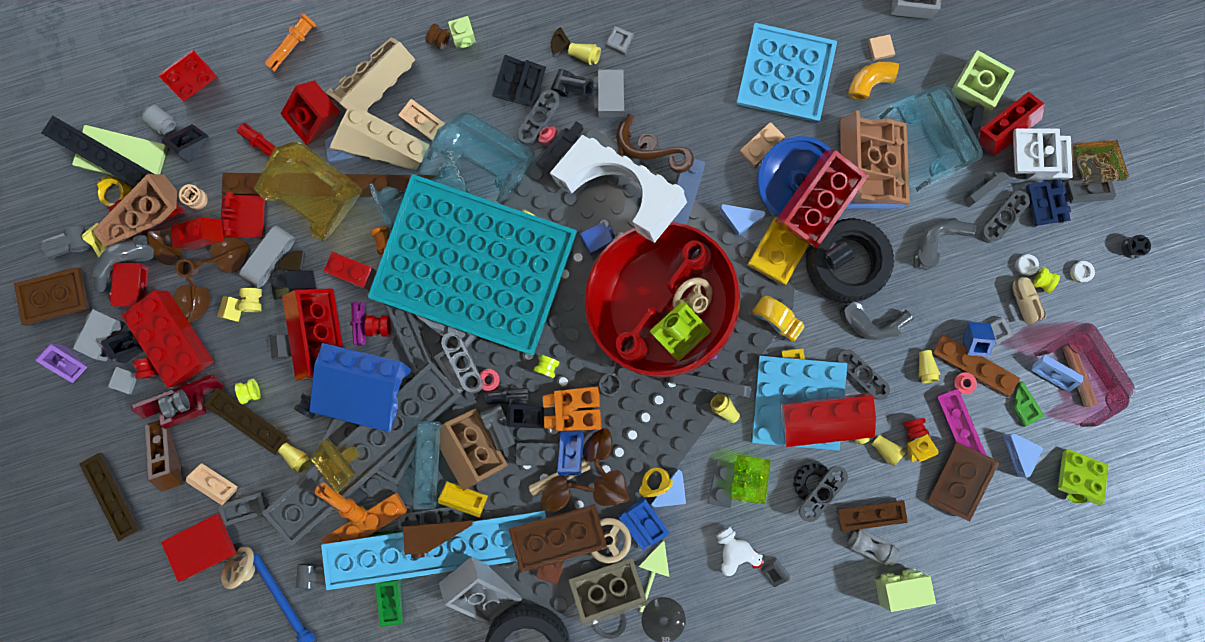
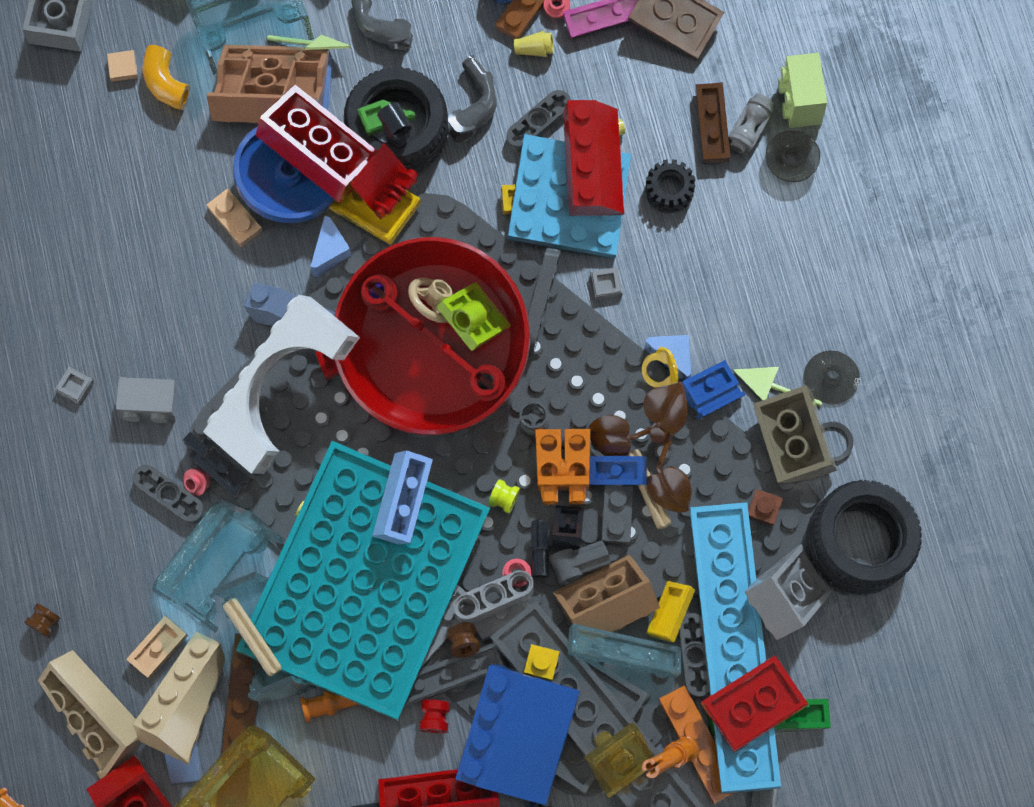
camera: 85 degrees left, 10 degrees down
red brick [323,252,377,291] -> none
magenta axle [350,302,366,346] -> none
reddish brown slope [403,520,474,558] -> none
yellowish green bracket [448,16,476,48] -> none
black slope [492,55,546,107] -> none
reddish brown tile [509,504,608,573] -> none
dark brown tile [551,27,571,57] -> none
black piece [551,69,594,98] -> none
light yellow cone [568,43,601,65] -> none
blue brick [580,222,615,256] -> none
tan piece [591,518,631,563] -> none
reddish brown plant [616,114,694,173] -> none
dark grey plate [708,460,738,508] -> none
light yellow cone [710,394,740,423] -> none
white animal [715,527,764,576] -> none
clear neon green brick [731,455,771,504] -> none
medium azure plate [736,23,837,123] -> none
yellow animal [752,295,804,342] -> none
dark grey slope [761,557,790,587] -> none
dark grey beam [798,466,848,522] -> none
light yellow cone [871,435,905,466] -> none
red wheel [903,417,929,440] -> none
yellow bracket [907,434,938,462] -> none
none -> tan axle [223,598,282,676]
none -> yellowish green piece [267,35,351,50]
none -> red hinge [350,143,418,220]
none -> bright green tile [358,100,415,136]
none -> light blue brick [372,450,433,545]
none -> reddish brown wheel [447,623,480,658]
none -> yellow plate [524,644,560,681]
none -> light grey tile [590,267,622,300]
none -> red tile [701,656,808,753]
none -> clear smoke dish [765,130,820,182]

